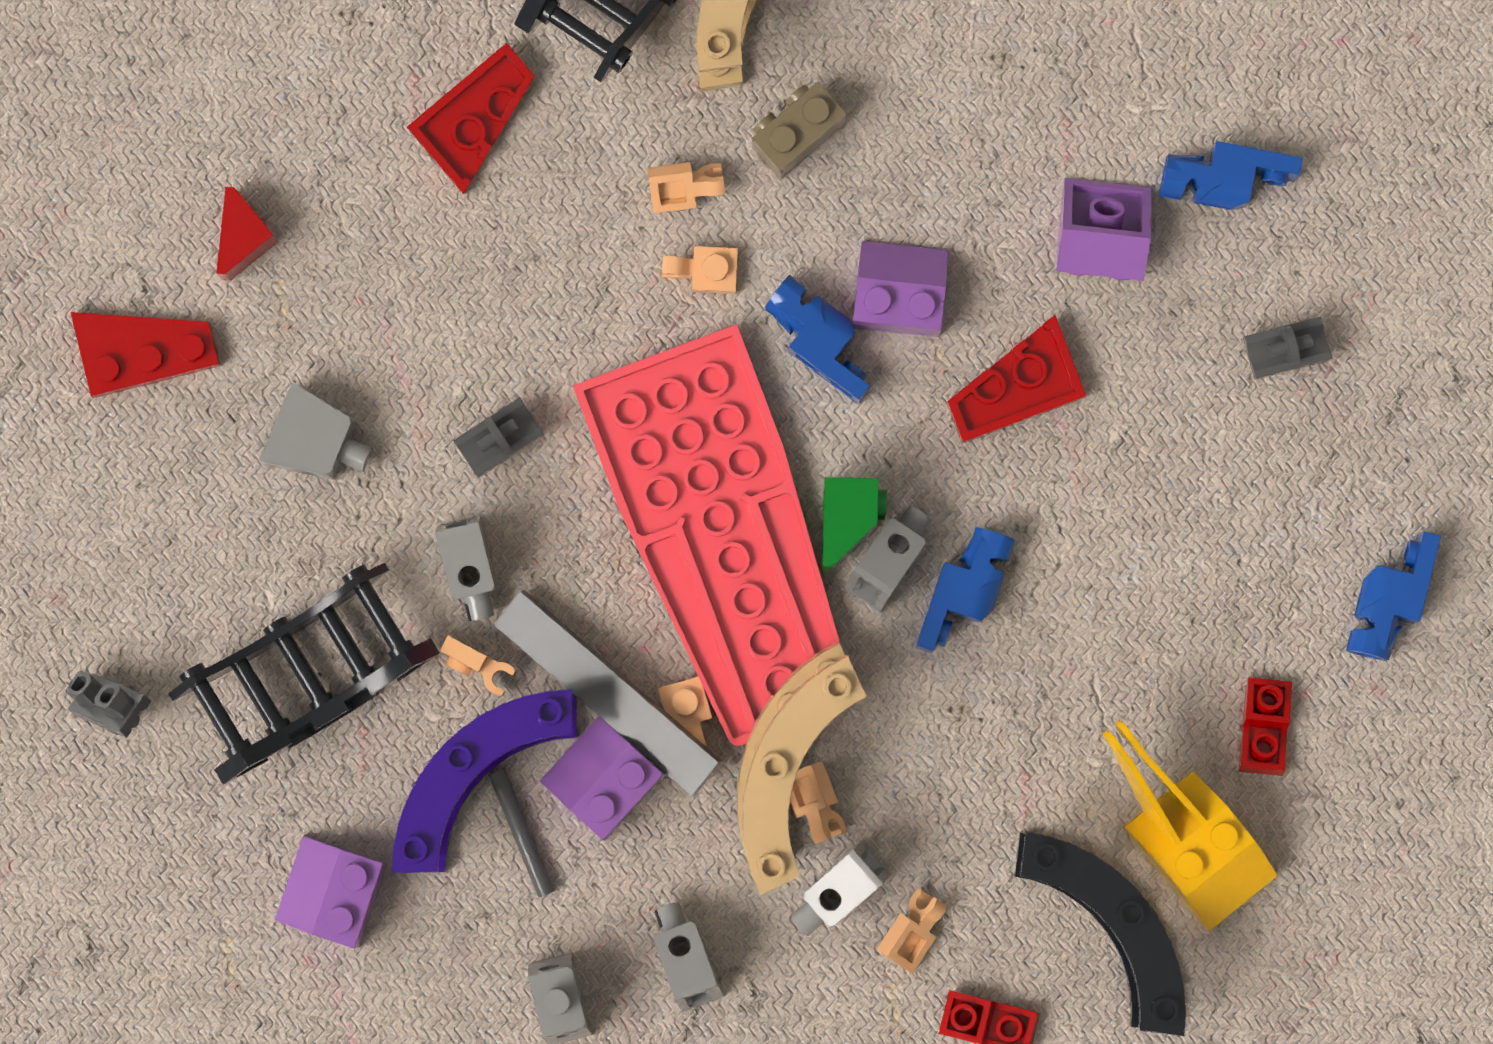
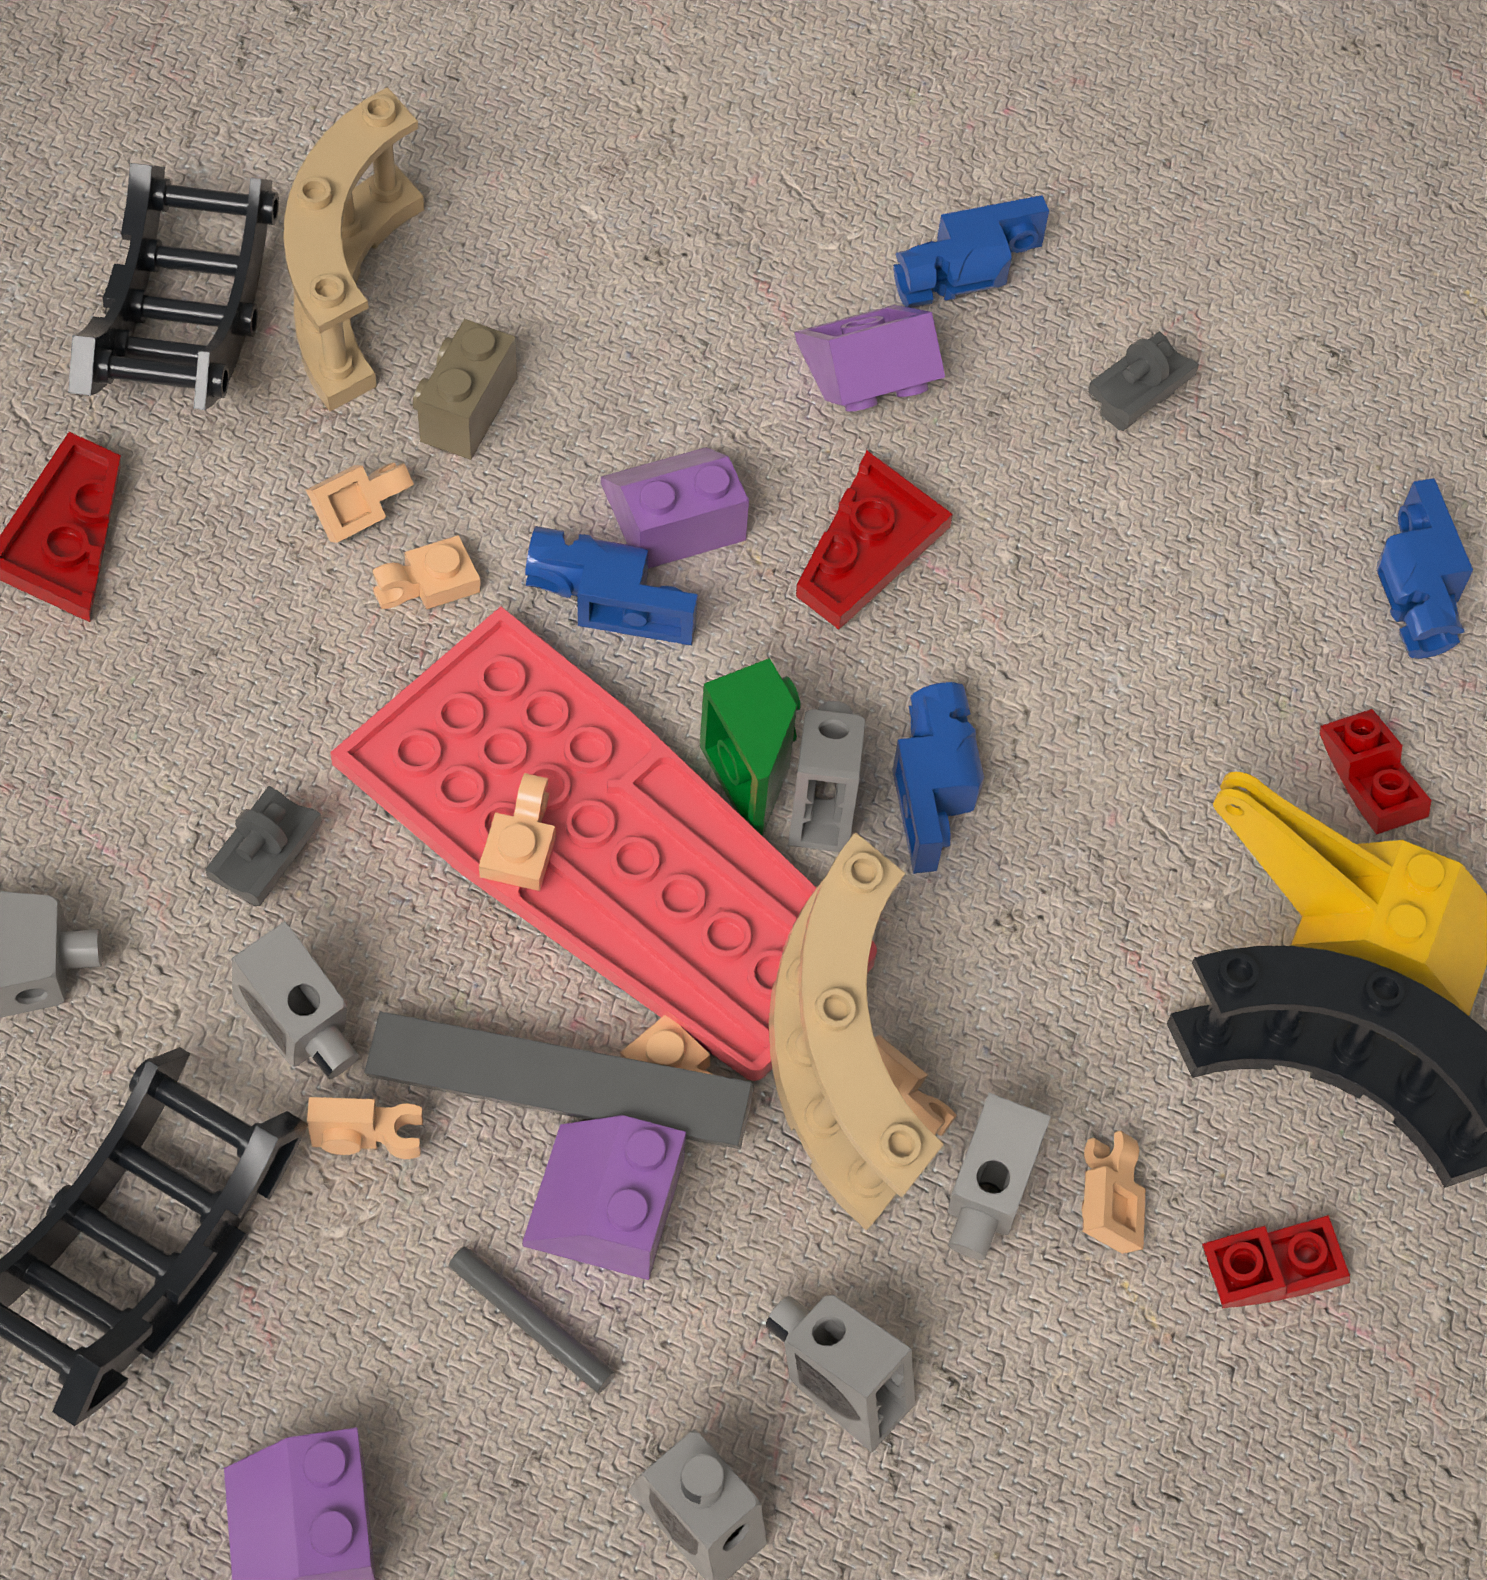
camera: 35 degrees left, 25 degrees down
dark purple fence [392,689,577,873] -> none
none -> light nougat plate [479,773,556,891]

